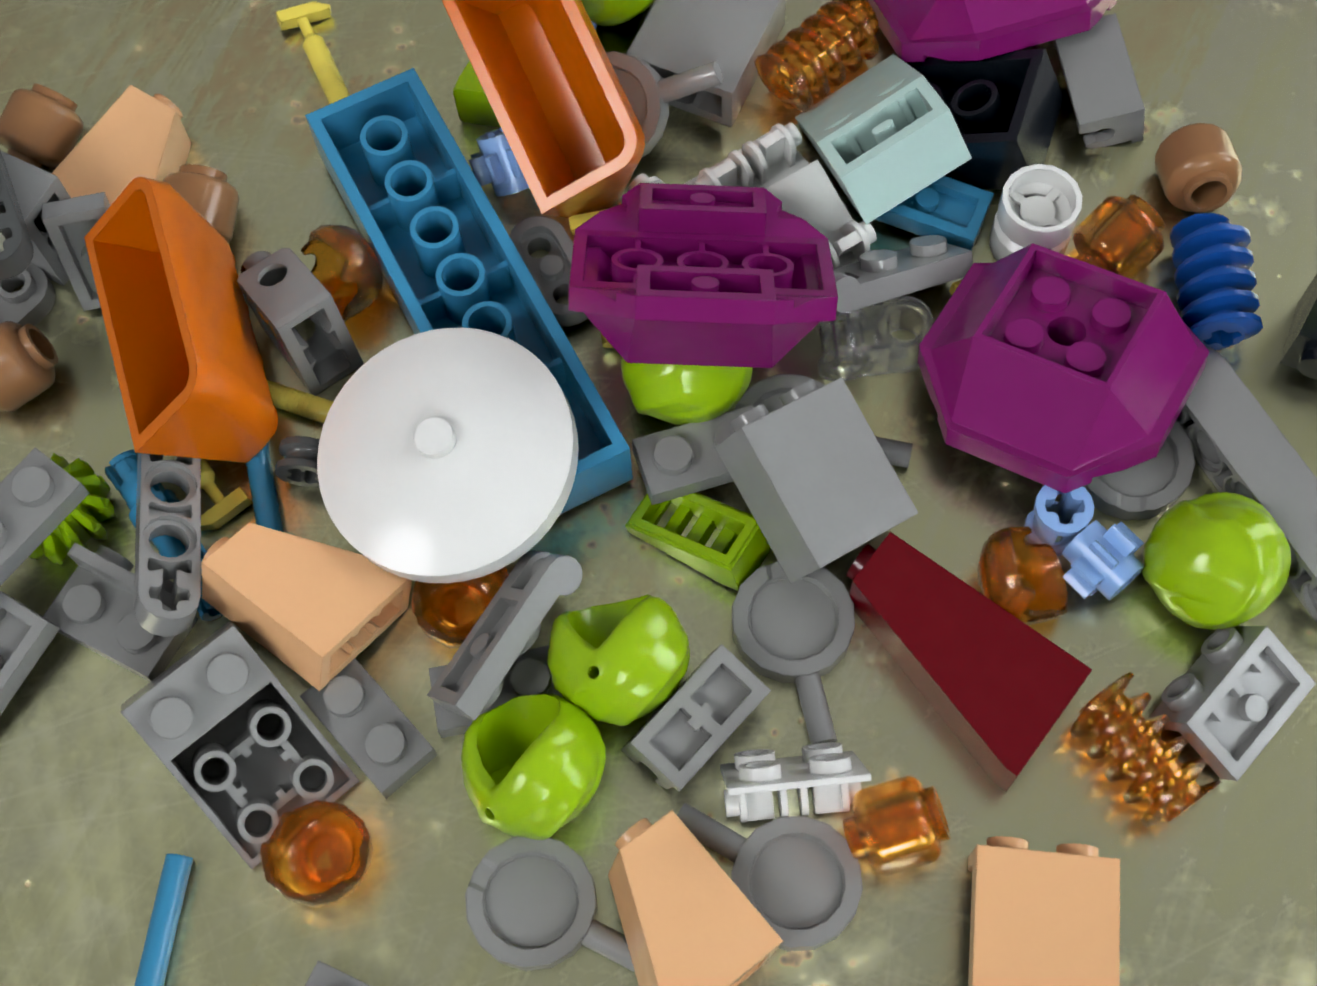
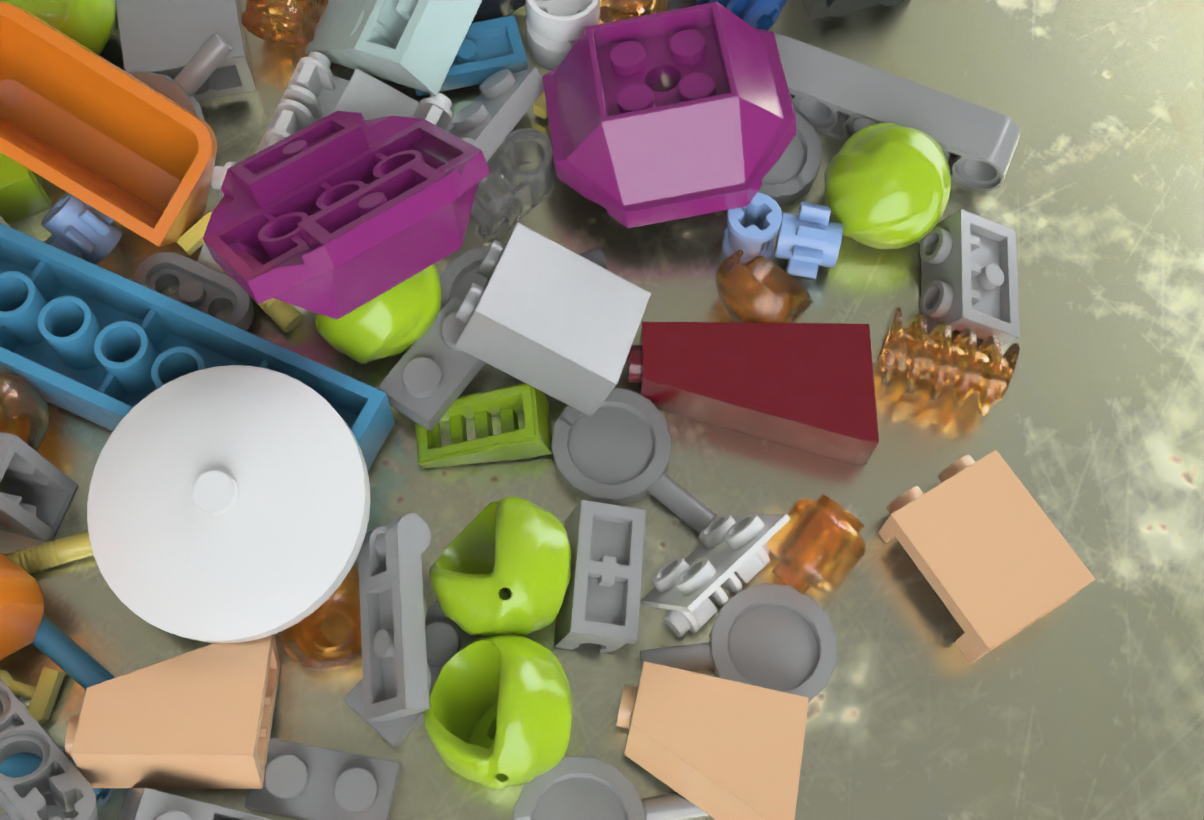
camera: 45 degrees left, 0 degrees up
dark grey bush [275,436,320,487] -> none

